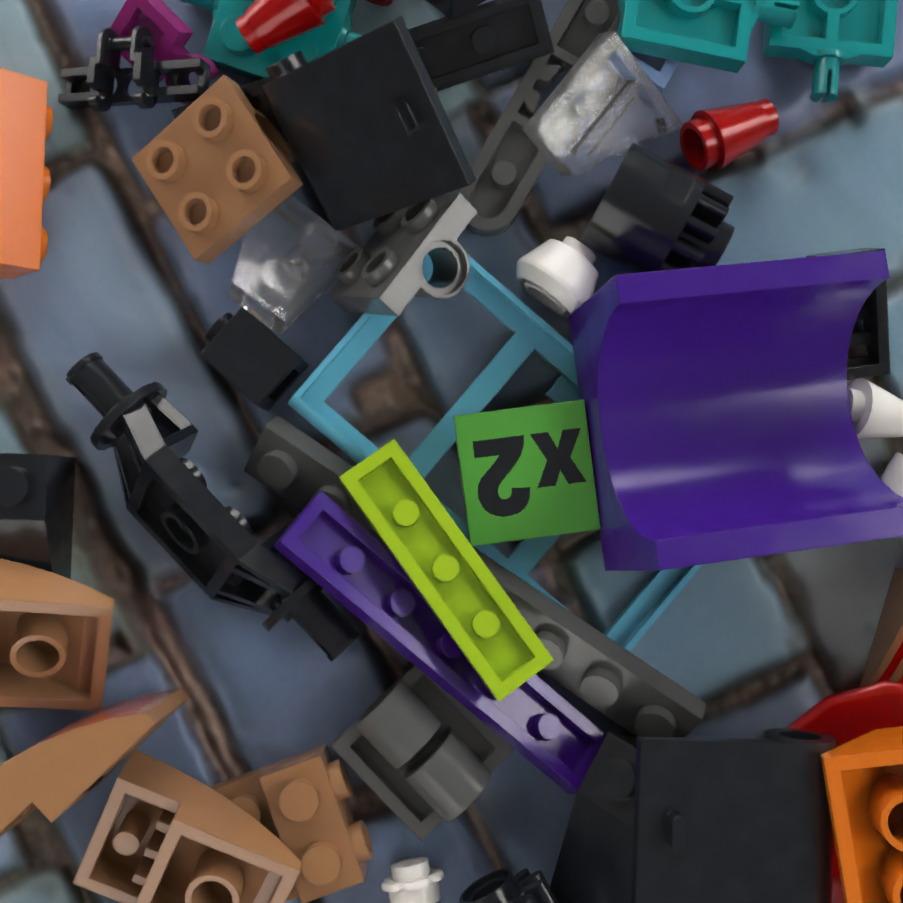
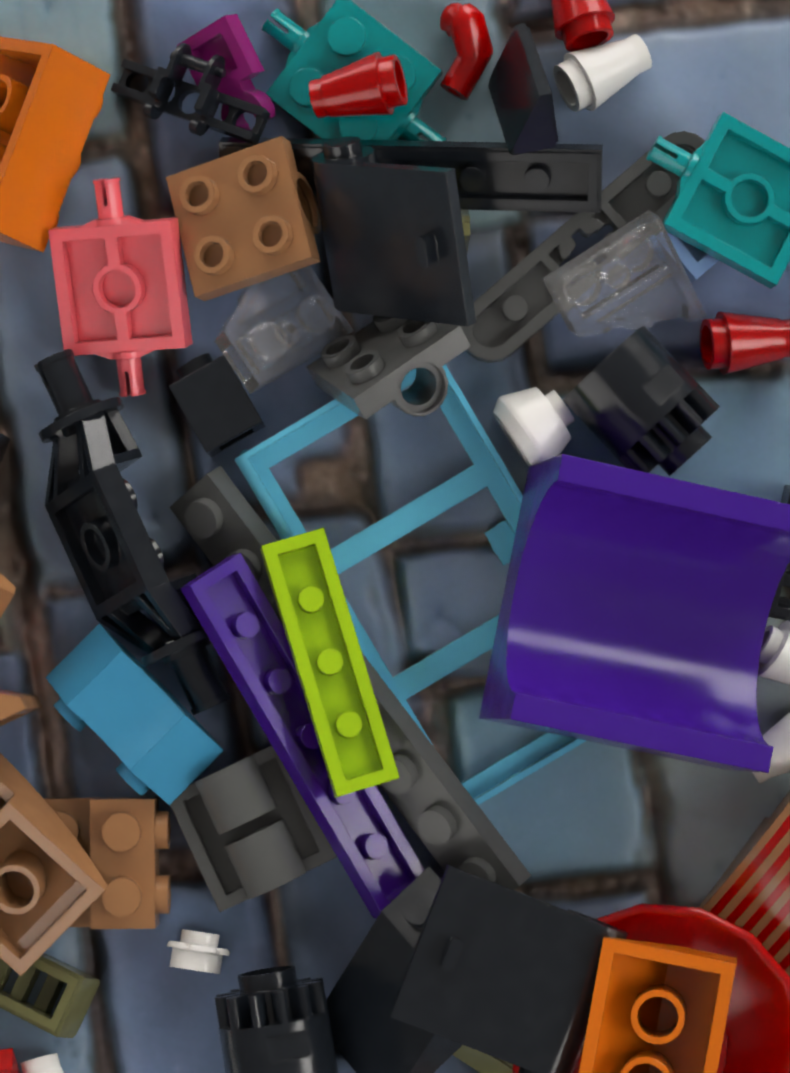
camera: 25 degrees right, 0 degrees up
bright green tile [453,399,601,546] -> none
none -> dark azure brick [45,623,224,805]
none -> coral plate [48,177,193,397]

